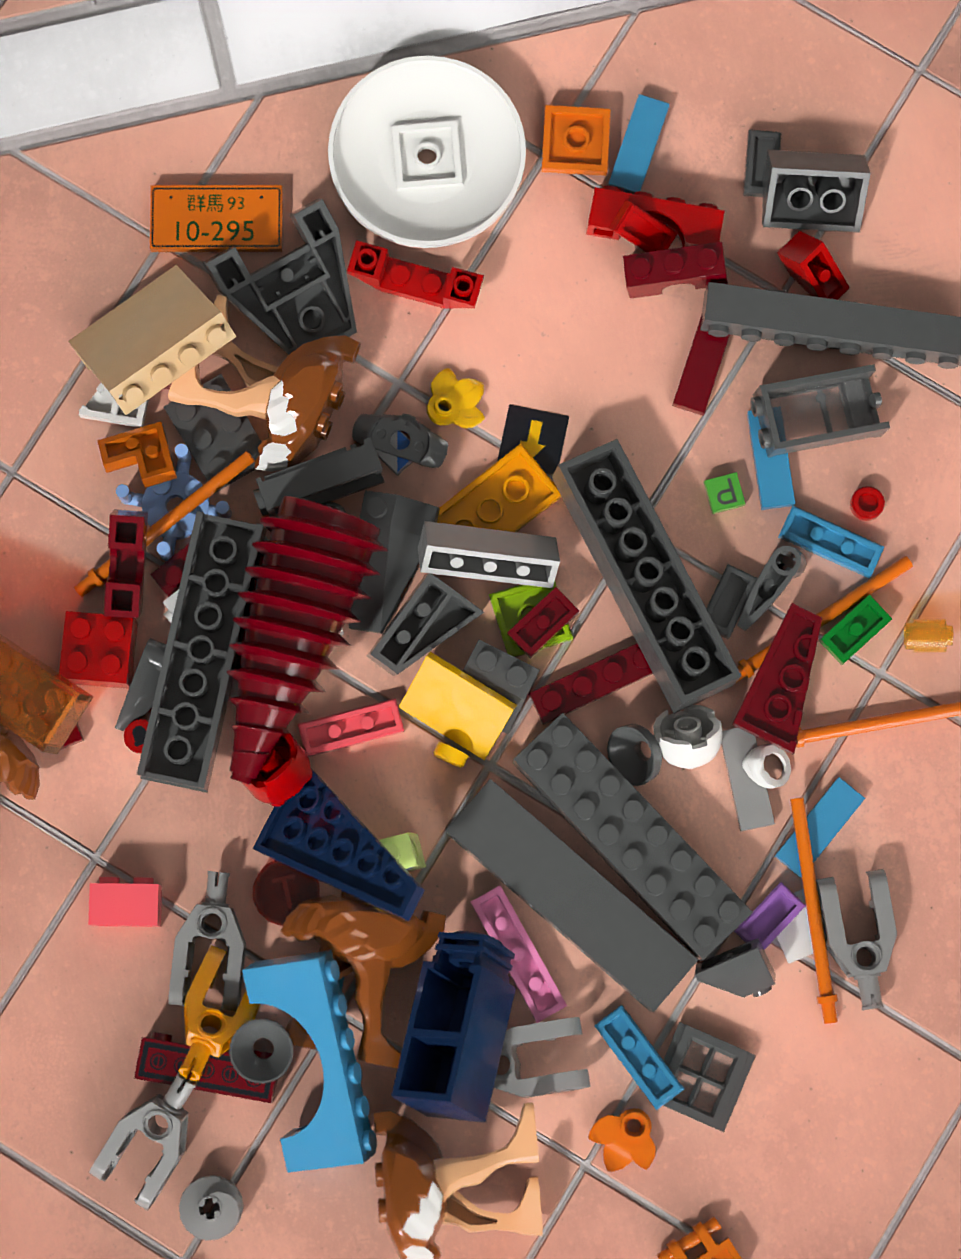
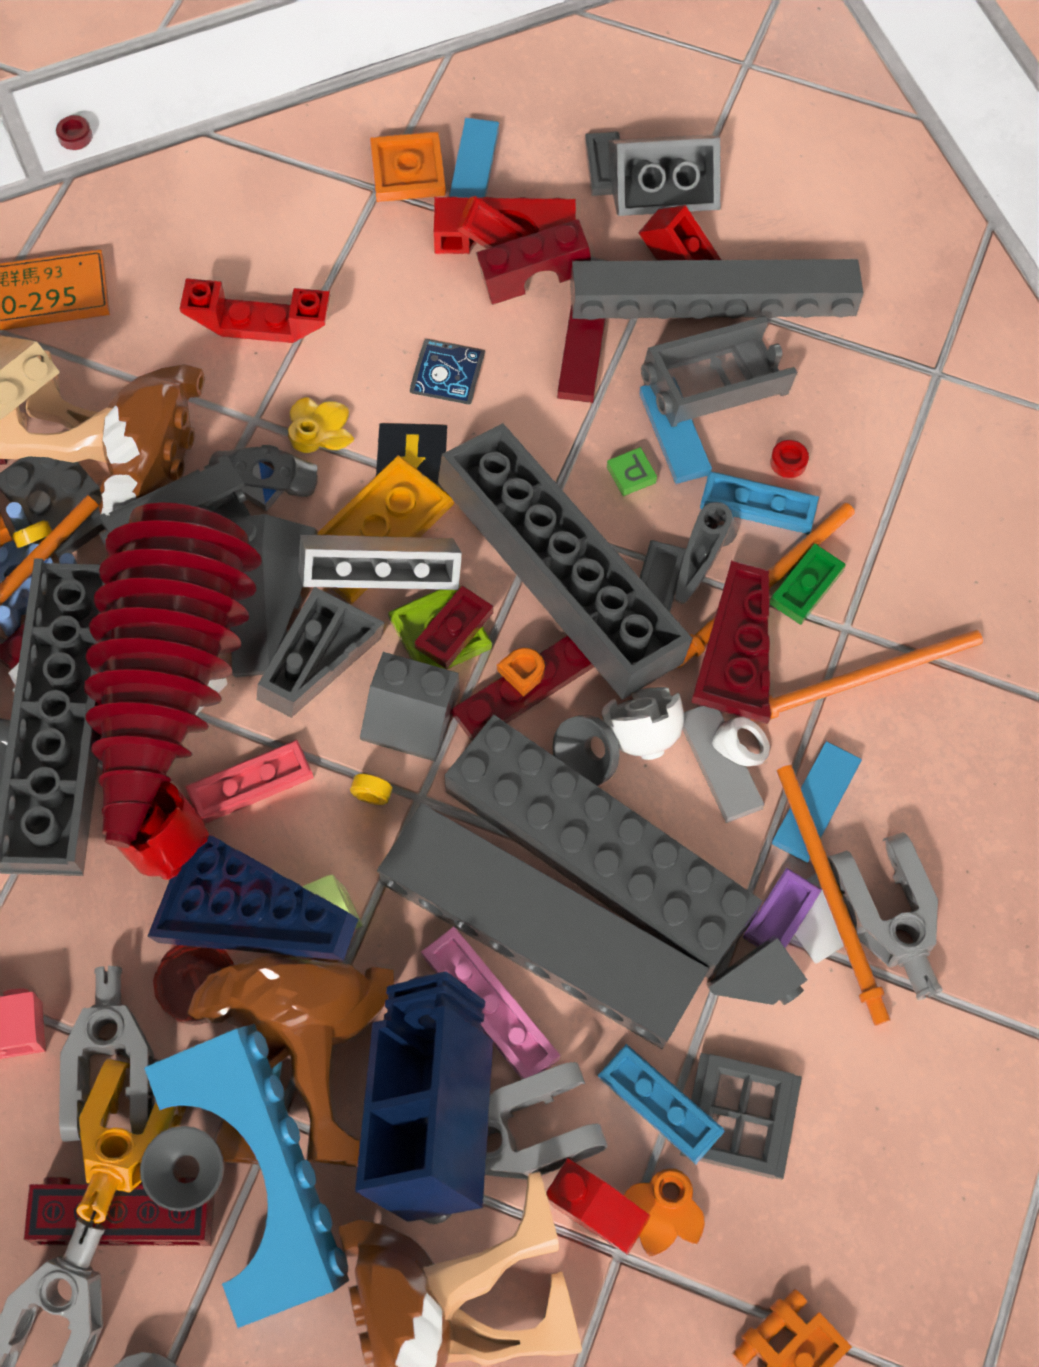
camera: 10 degrees left, 15 degrees down
dark grey wedge [203,199,357,355] -> none
white dish [328,56,526,248] -> none
yellow tile [399,651,517,760] -> none
clear yellow brick [904,619,953,653] -> none
none -> yellow tile [12,520,52,548]
none -> dark red tile [56,115,92,150]
none -> sticker [410,339,485,405]
none -> orange tile [497,647,545,696]
none -> red slope [546,1158,651,1255]

